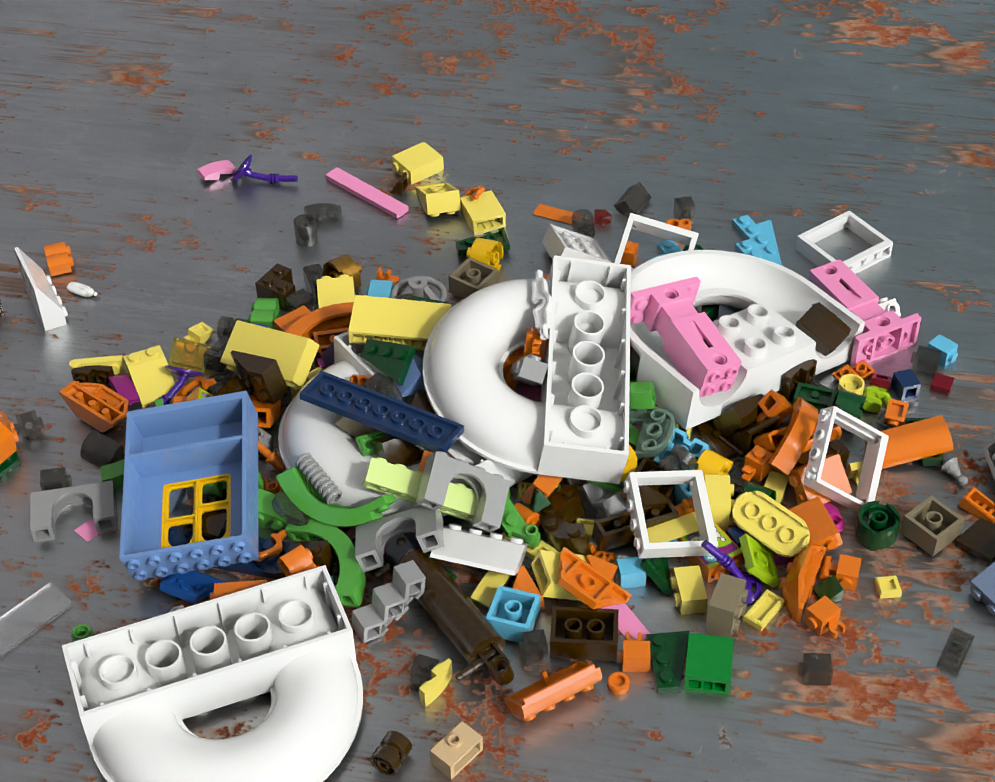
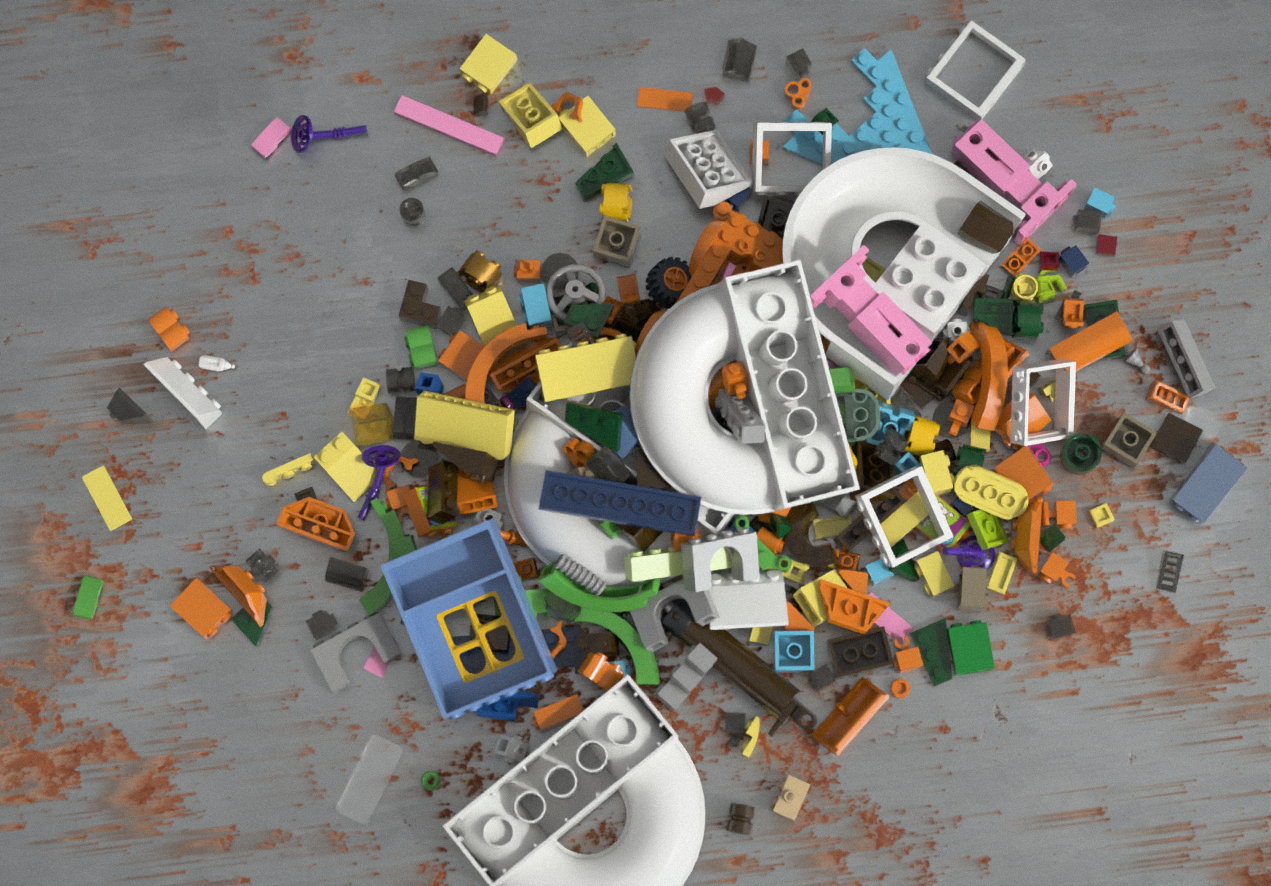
camera: 15 degrees left, 35 degrees up
dark brown slope [71,365,114,385] -> none
magenta slope [108,373,140,405] -> none
white piece [531,270,553,340] -> none

